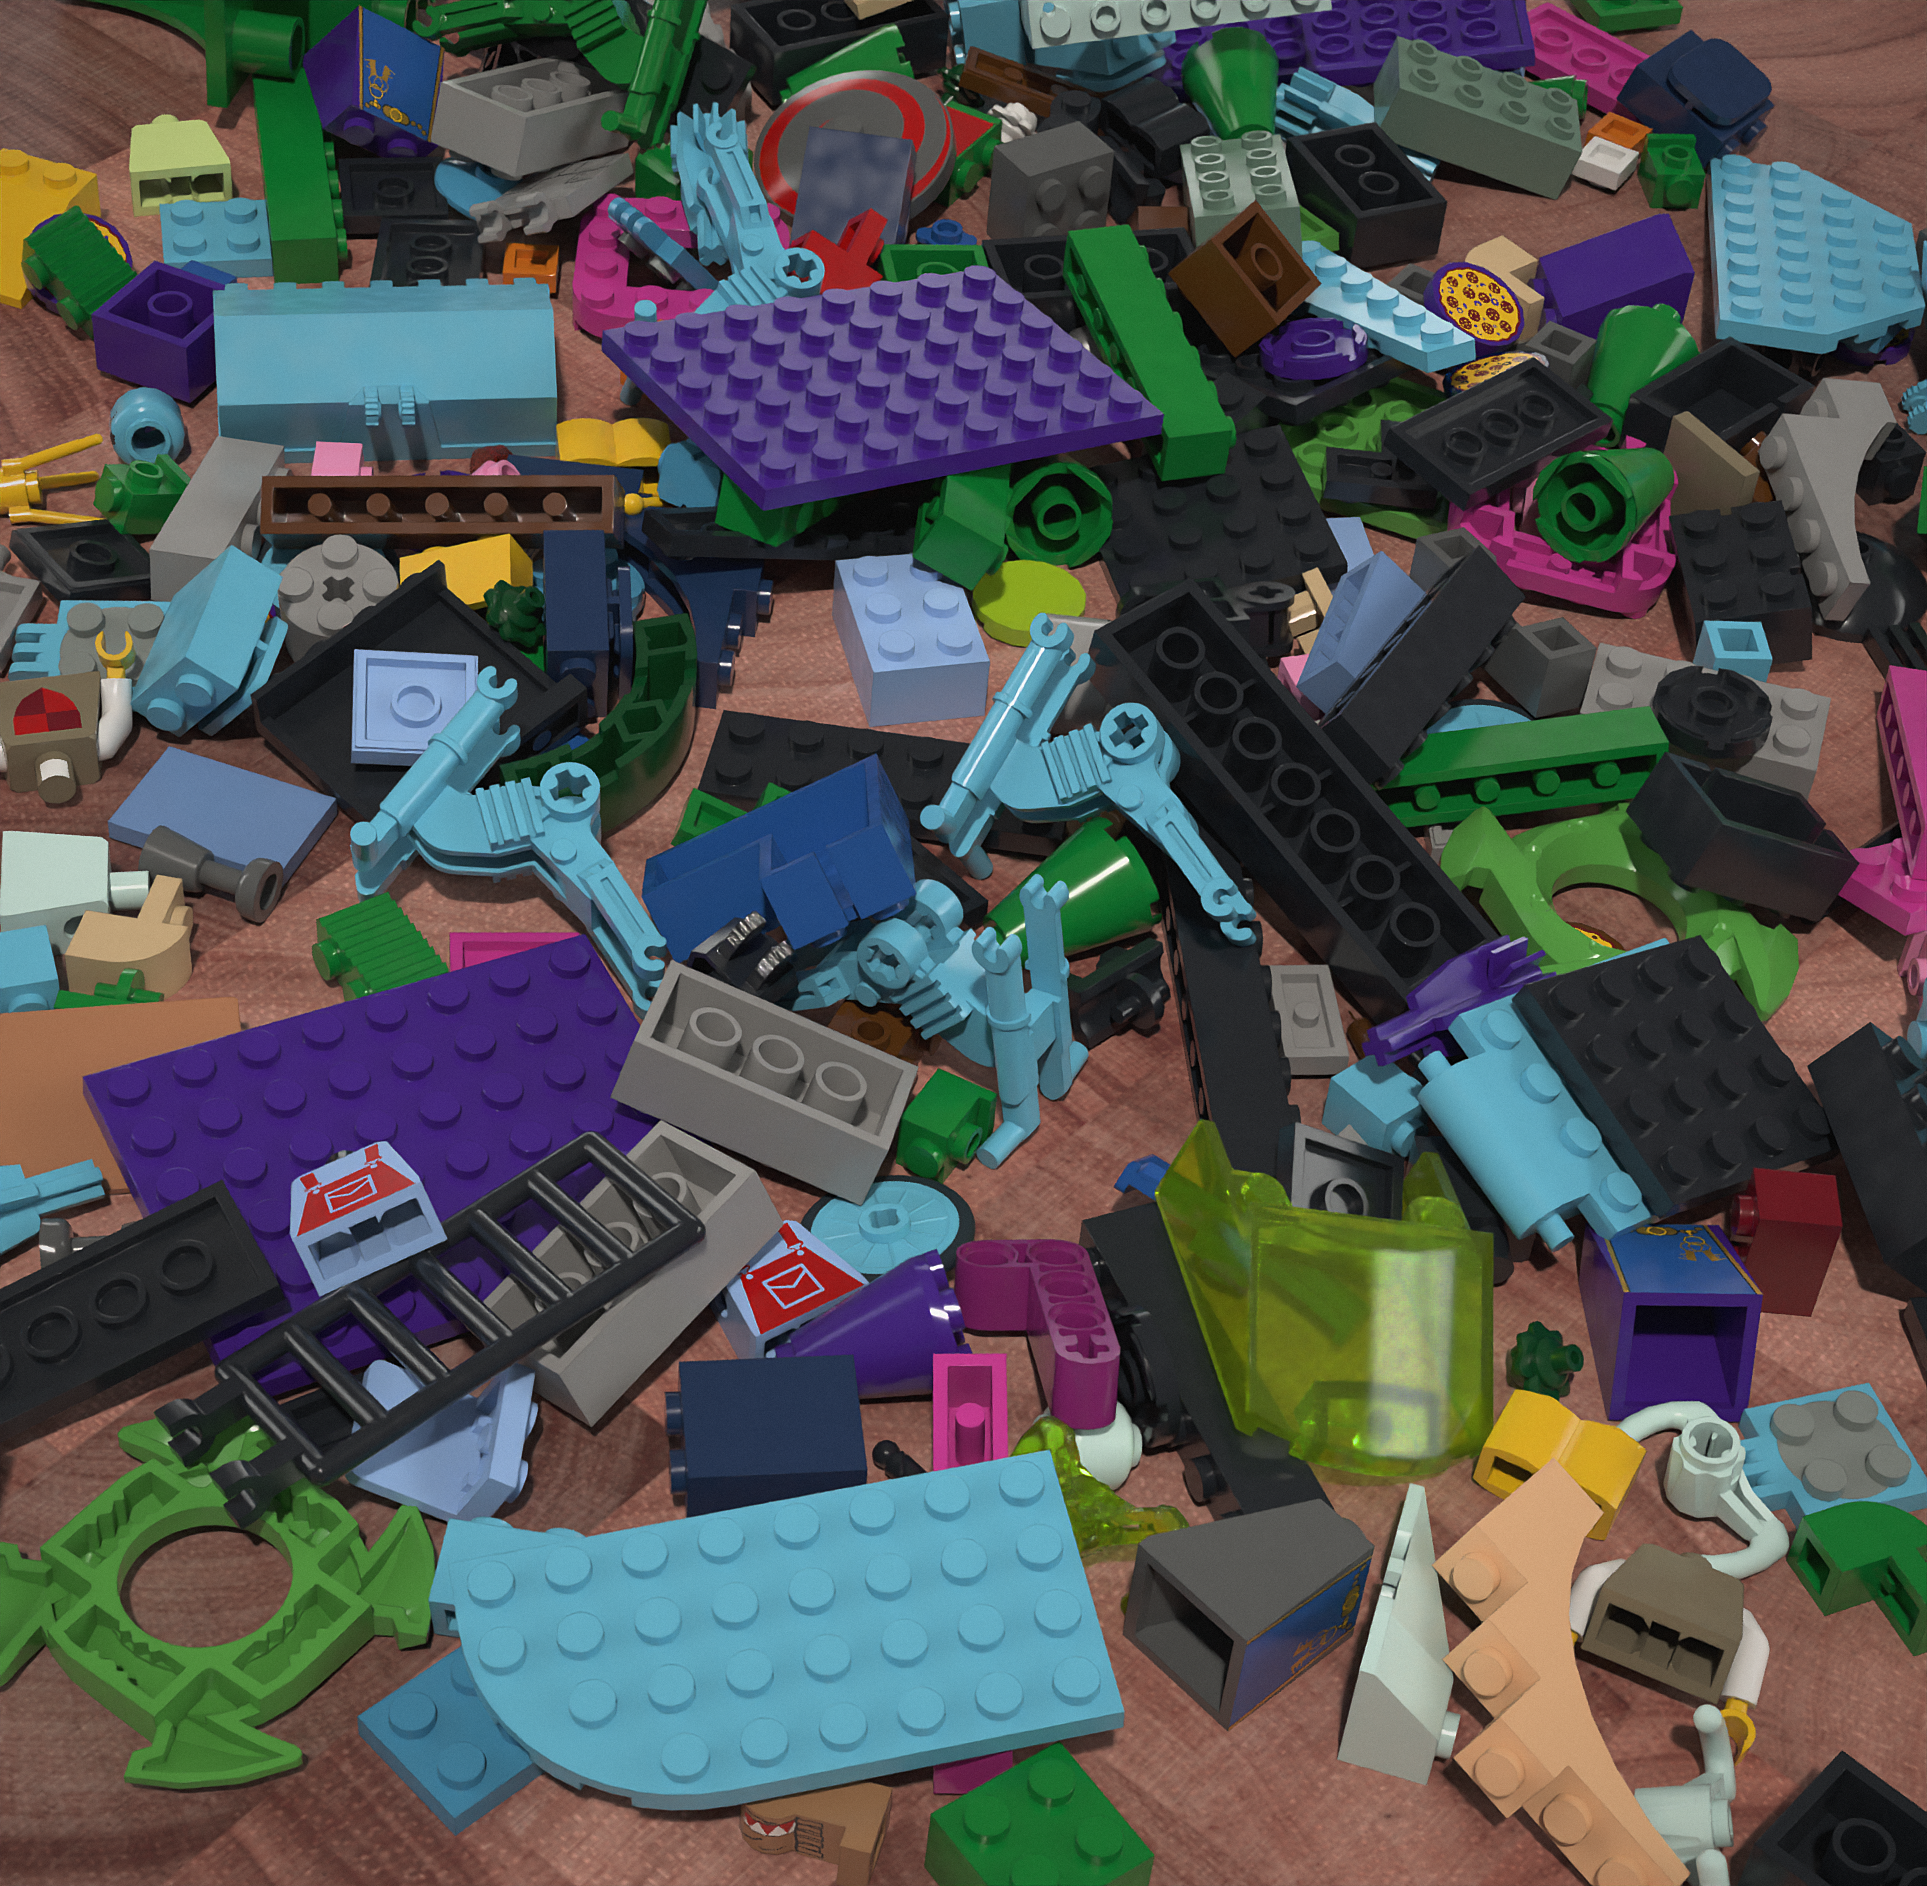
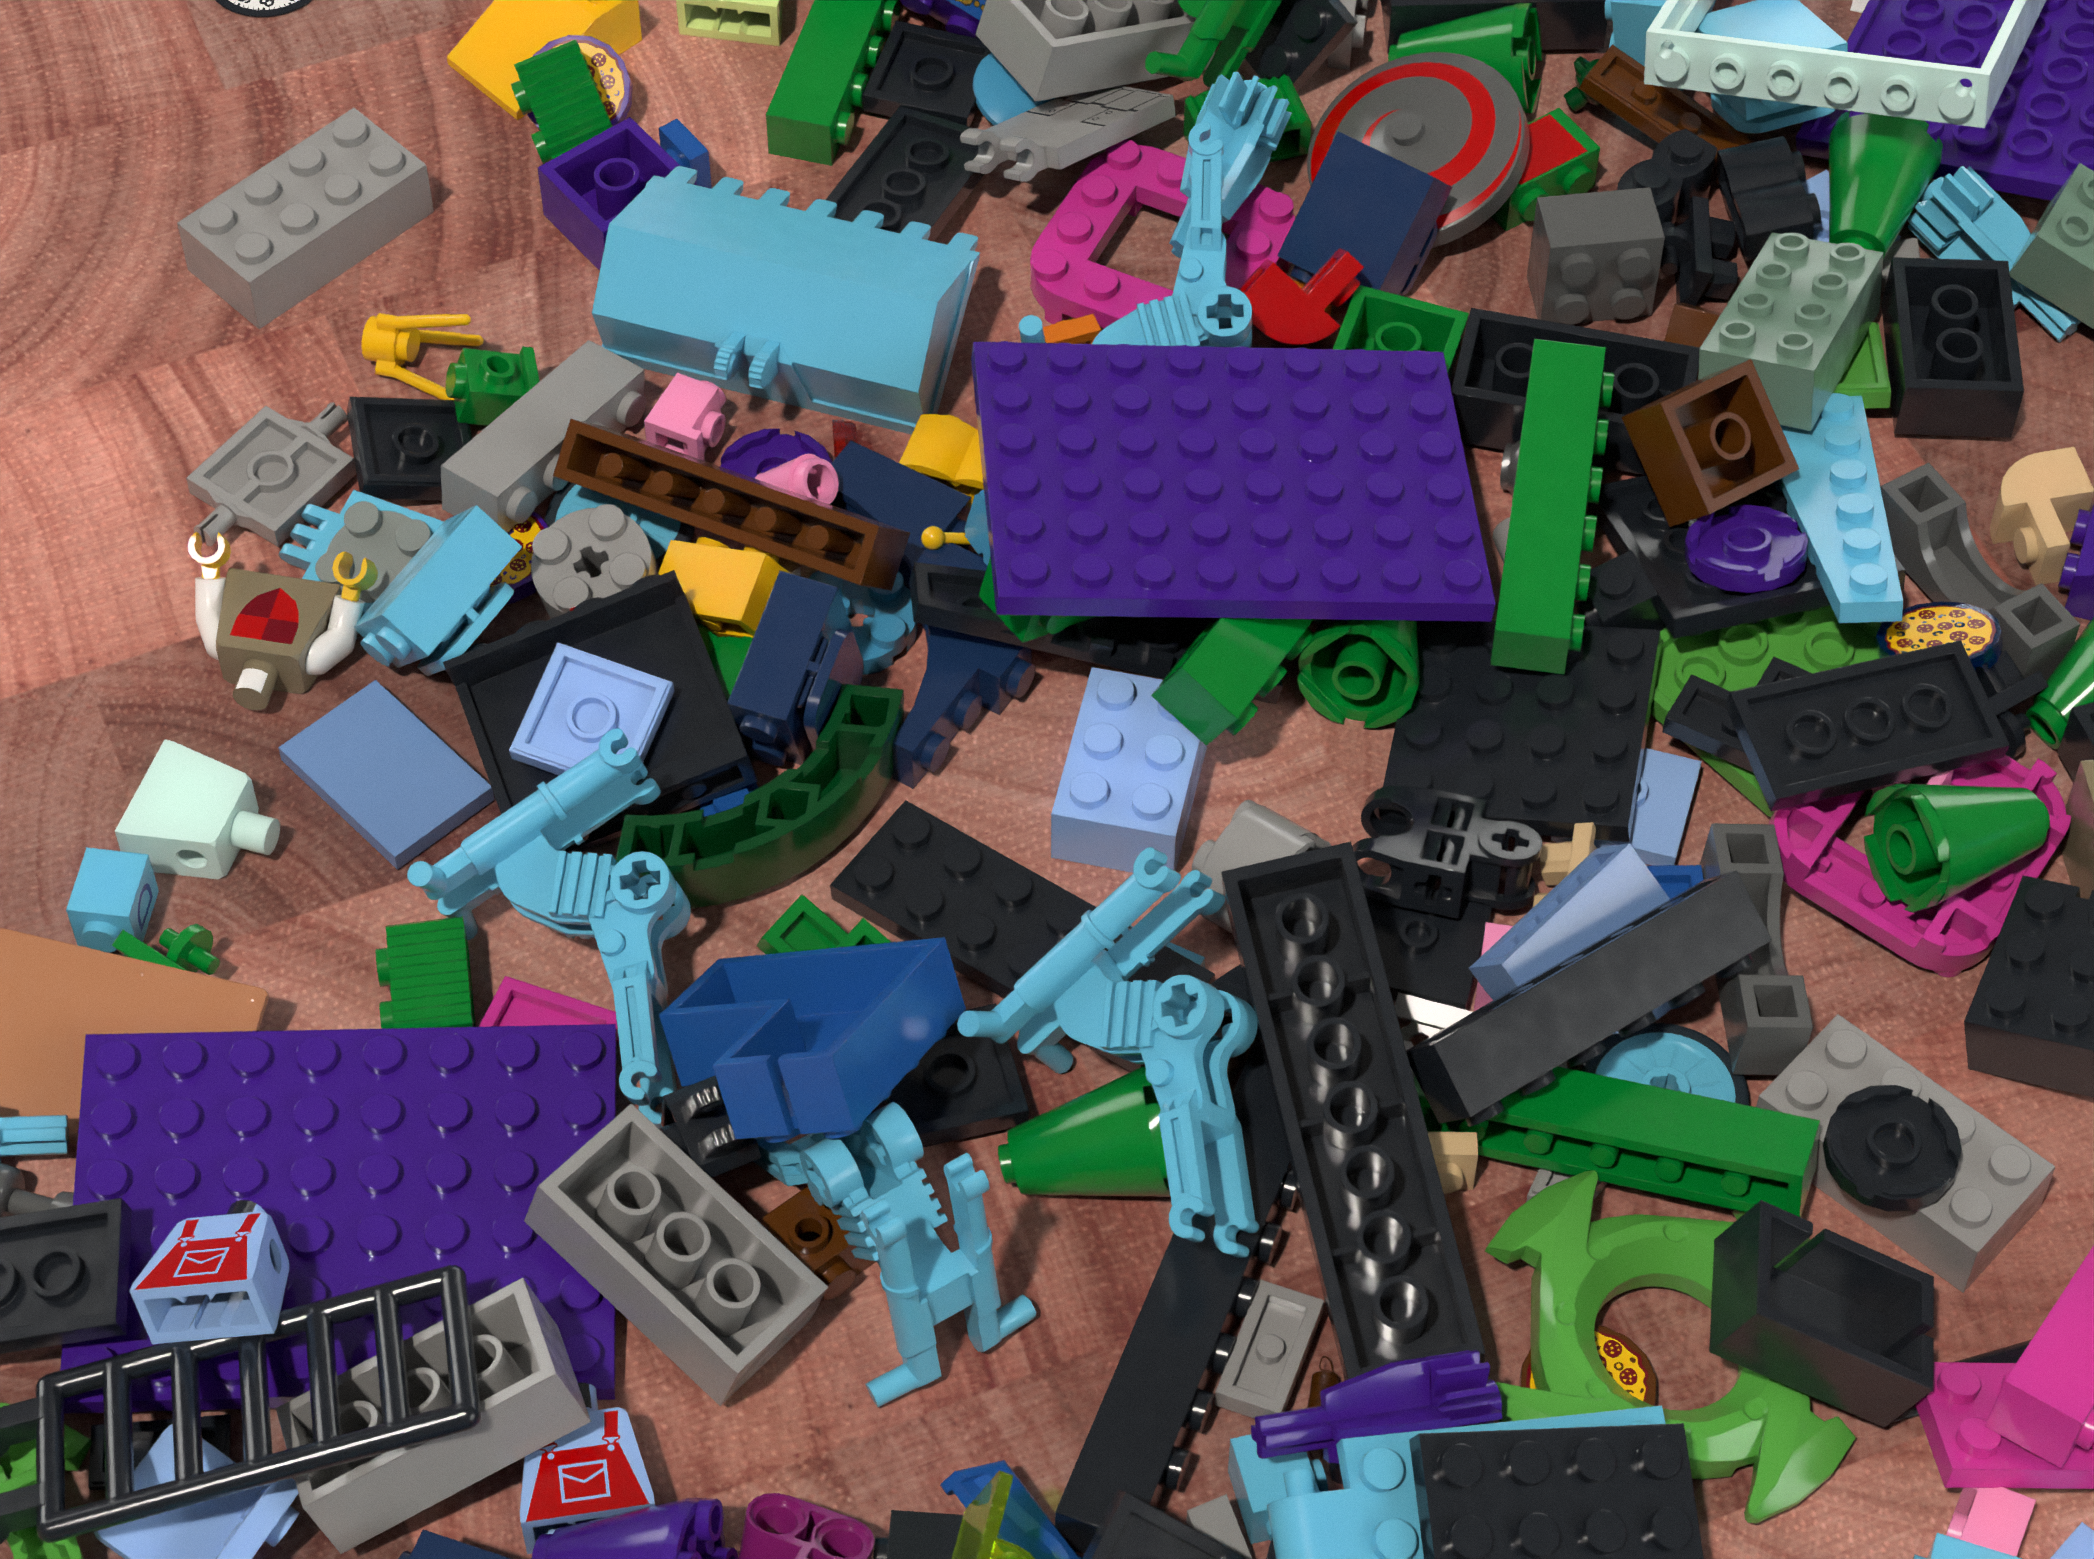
camera: 30 degrees right, 10 degrees up
tan brick [65,875,193,1000] -> none
medium azure head [109,387,185,464] -> none
dark grey piece [138,825,284,922] -> none
medium azure plate [159,198,273,278] -> none
dark green plant [483,580,545,647] -> none
orange plate [503,243,559,293] -> none
dark azure piece [608,197,719,291] -> none
medium azure wheel [800,1175,975,1283] -> none
green brick [896,1068,997,1184] -> none
blue plate [916,219,977,245] -> none
lime tile [971,560,1086,647] -> none
white plant [988,102,1037,143] -> none
black hips [1067,938,1171,1049] -> none
tile [1423,262,1525,357] -> none
medium azure brick [1693,621,1773,682] -> none

